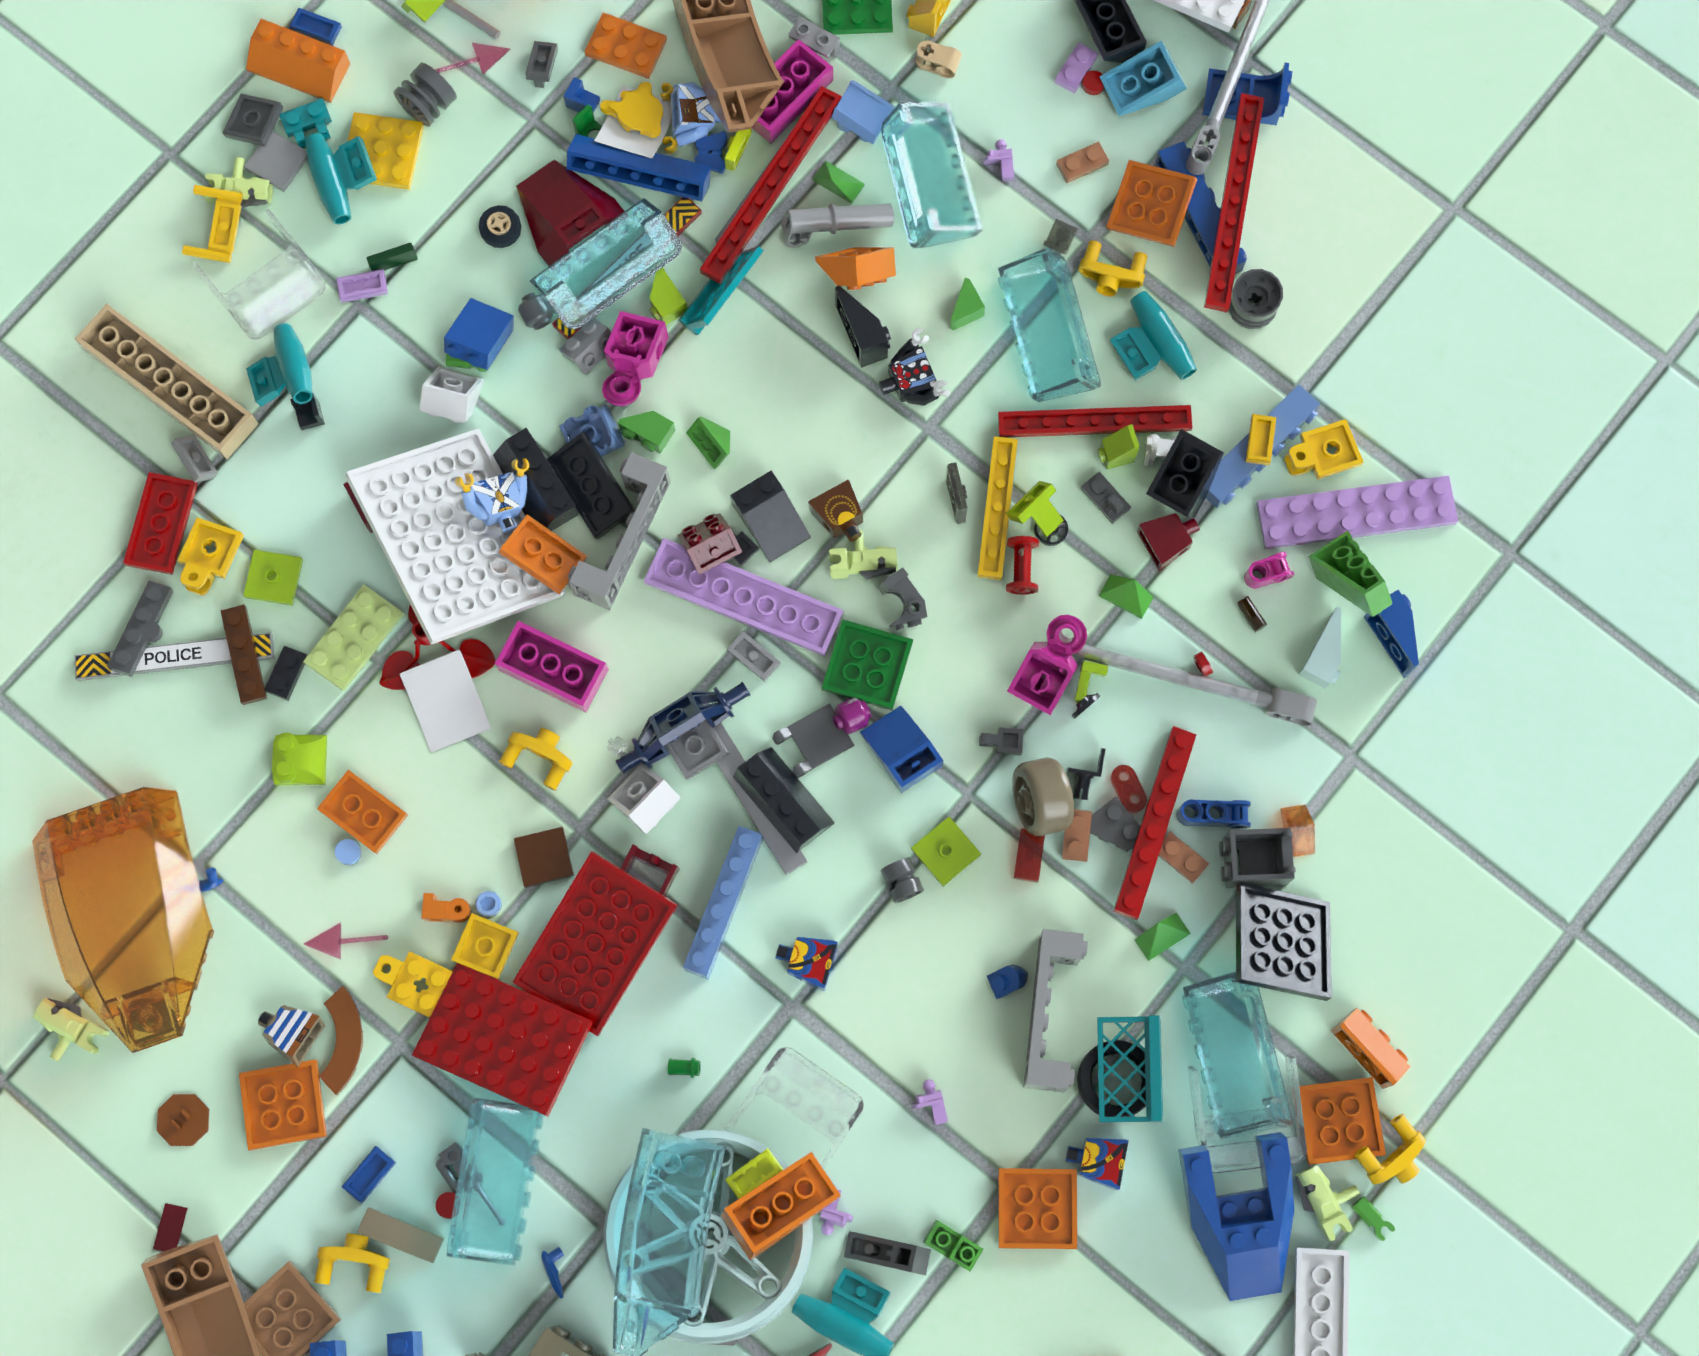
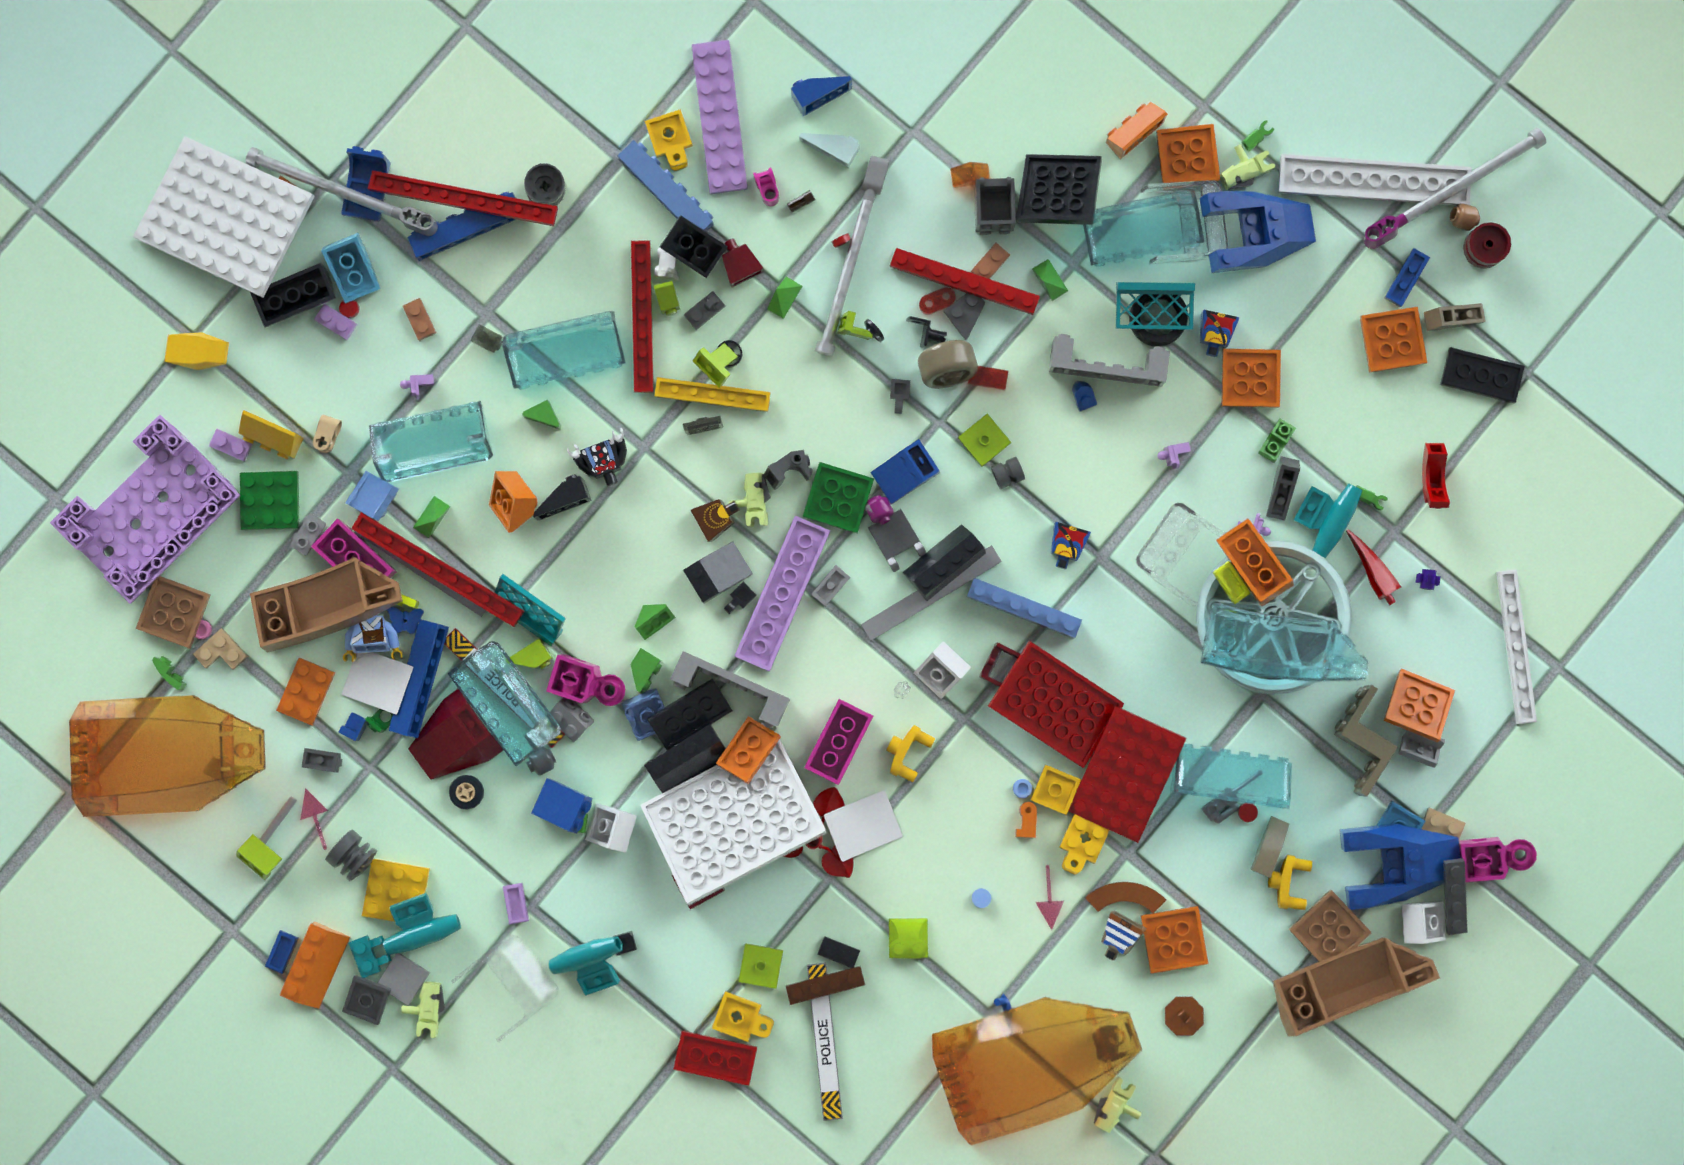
camera: 85 degrees left, 10 degrees up
tan brick [75,303,259,460] -> none
dark grey hinge [107,581,174,677] -> none
dark red sticker [153,1203,188,1251] -> none
light grey plate [171,435,218,482] -> none
yellow plate [182,185,243,263] -> none
yellowish green plate [303,584,404,691] -> none
orange plate [317,770,408,854] -> none
blue tile [342,1146,397,1204] -> none
dark green tile [366,242,418,271] -> none
torso [455,458,529,533] -> none
reddish brown tile [514,827,574,888] -> none
blue bar [541,1247,564,1299] -> none
yellow tile [600,82,663,138] -> none
dark blue plate [615,681,751,774] -> none
light grey tile [666,720,730,780] -> none
green pin [668,1058,701,1078] -> none
bracket [677,513,742,575] -> none
light grey piece [781,203,894,248] -> none
red hose [1006,536,1039,595] -> none
dark pink brick [1007,615,1087,715] -> none
nougat plate [1062,809,1092,862] -> none
yellow connector [1078,240,1148,297] -> none
orange plate [1106,160,1197,247] -> none
teal plate [1110,291,1197,381] -> none
blue piece [1176,799,1251,829] -> none
yellow tile [1245,414,1276,466] -> none
bright green wedge [1308,531,1393,617] -> none
yellow connector [1354,1114,1426,1185] -> none

